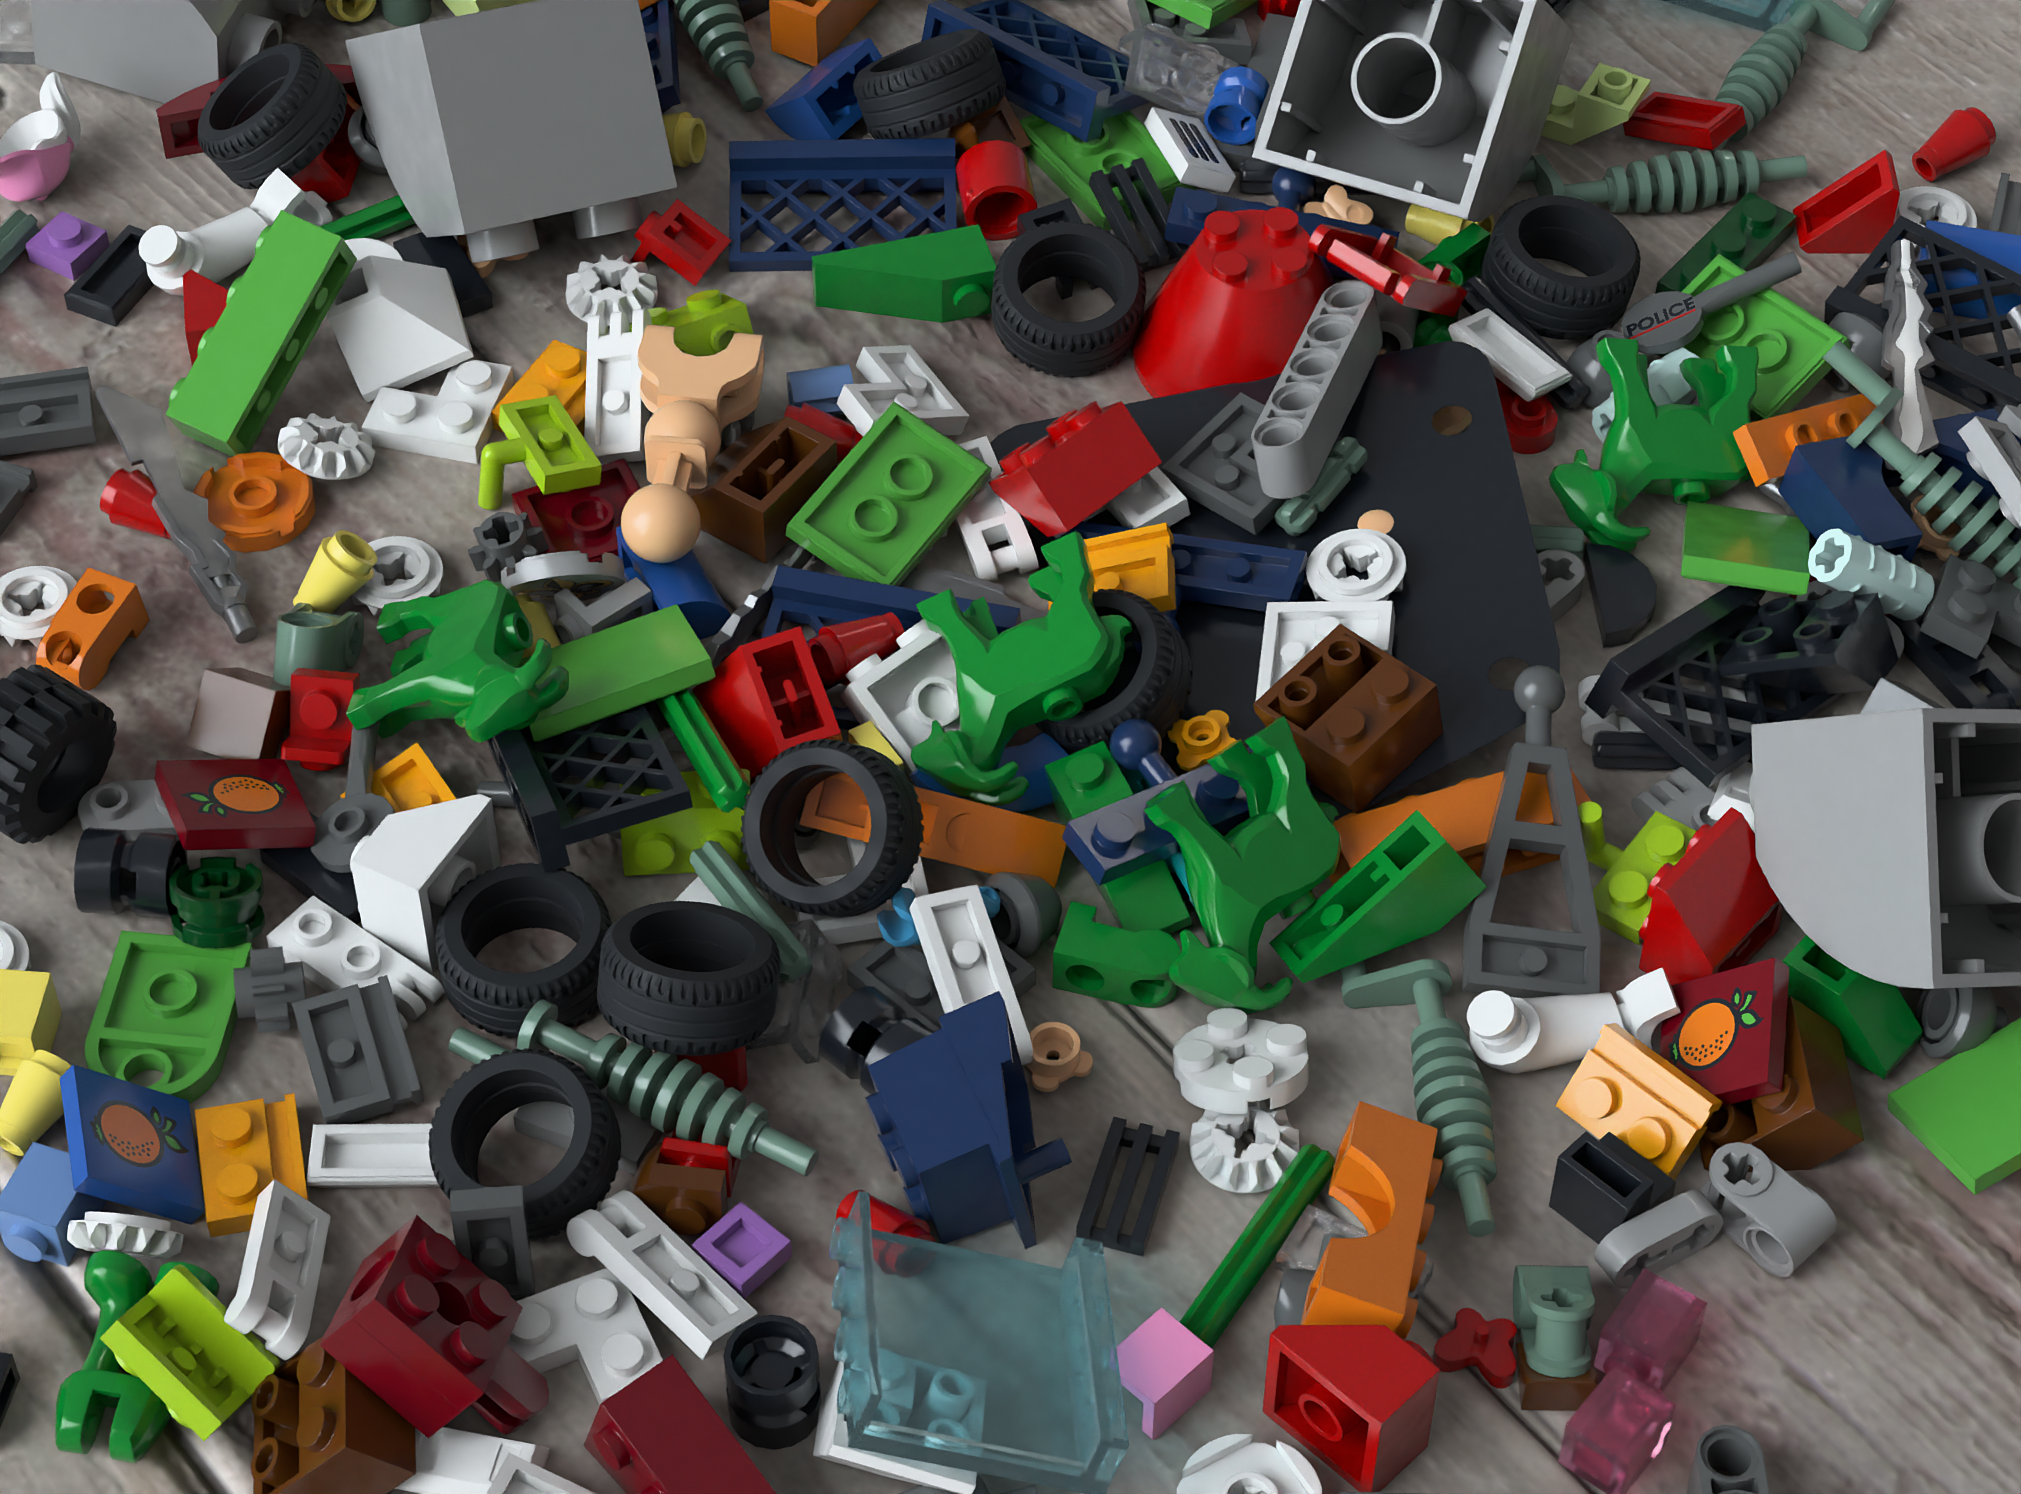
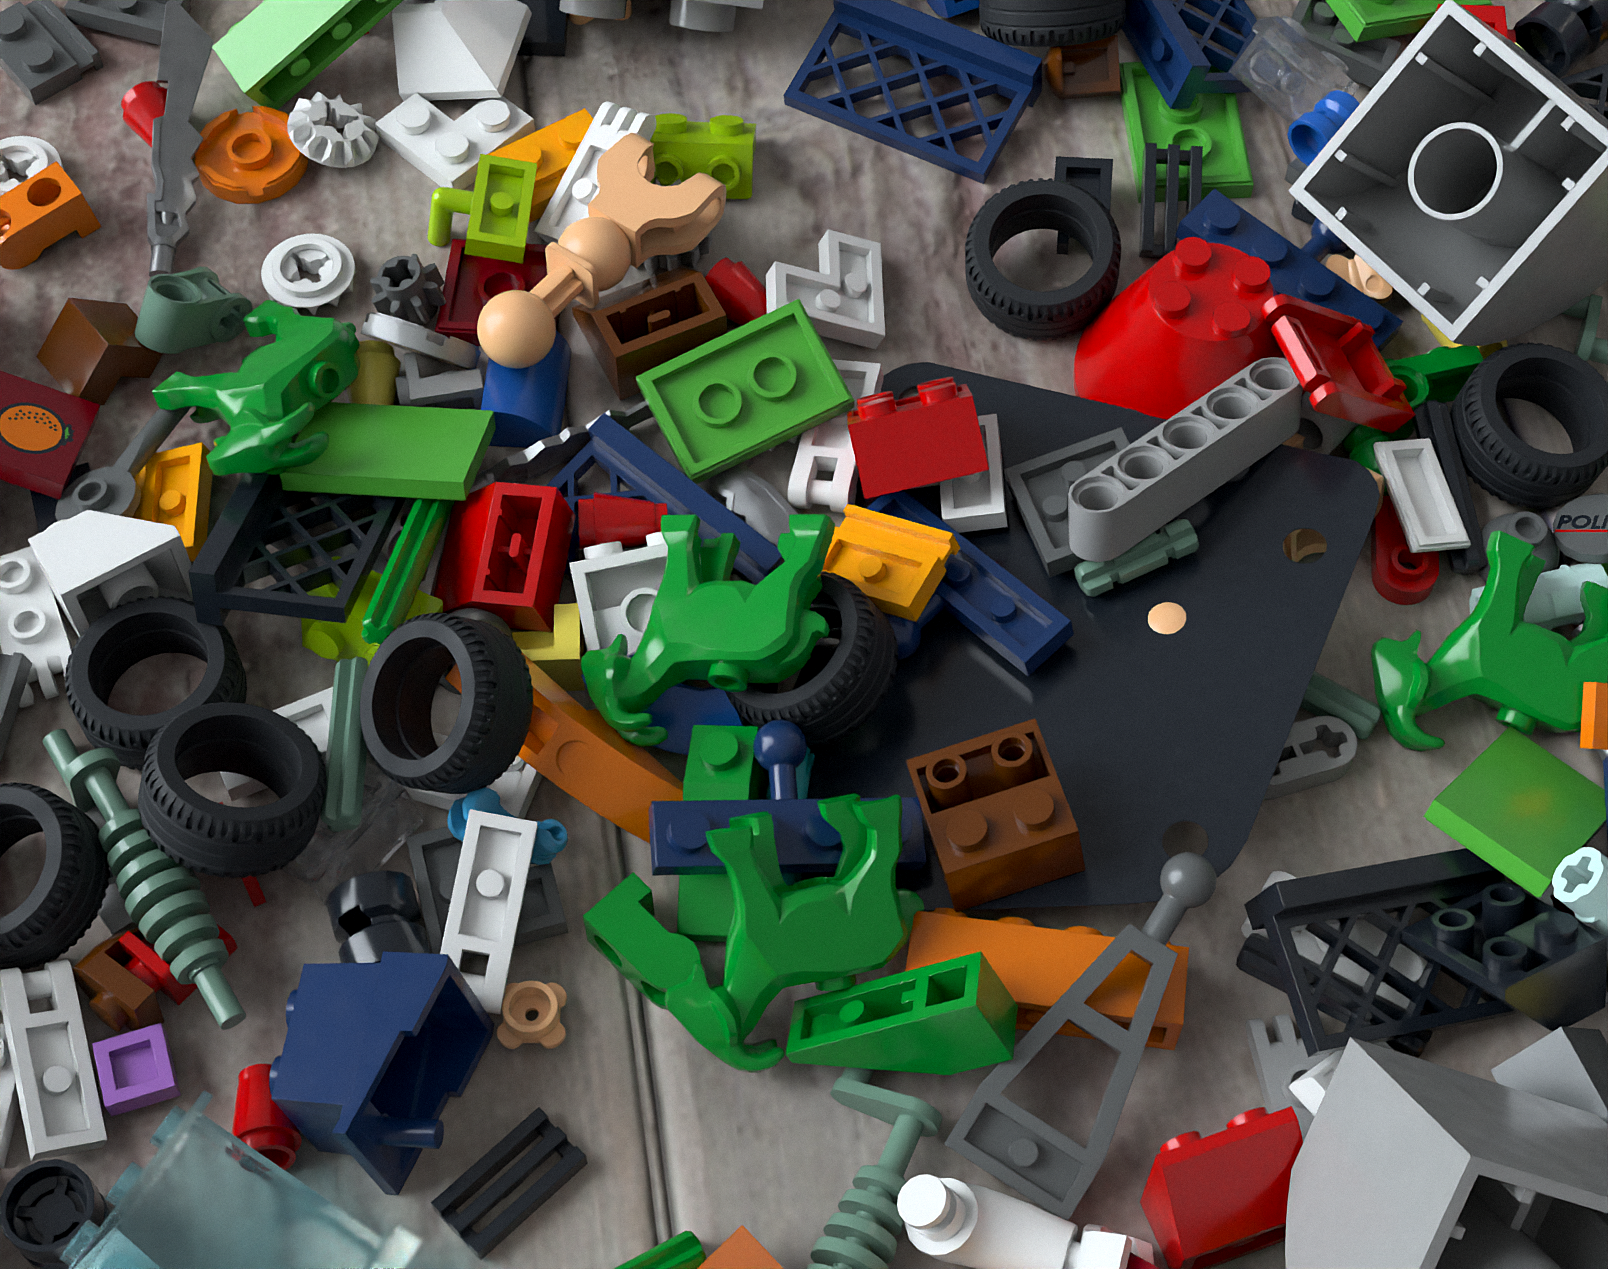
camera: 30 degrees right, 10 degrees up
red bracket [281,668,360,771] -> none
light yellow cone [293,530,377,614] -> none
white gear [565,254,658,326] -> none
red bracket [630,199,732,286] -> none
medium blue piece [786,364,854,416] -> none
green slope [812,224,996,323] -> none
red piece [956,140,1037,241] -> none
dark grey cone [983,872,1062,959] -> none
white tile [1144,107,1236,193] -> none
light orange plate [1168,710,1237,772] -> none
white plate [1173,1008,1309,1114] -> none
white gear [1189,1100,1299,1193] -> none
white plate [1255,601,1395,702] -> none
white gear [1306,529,1407,601] -> none
lime plate [1577,801,1696,946] -> none
black tile [1584,543,1657,648] -> none

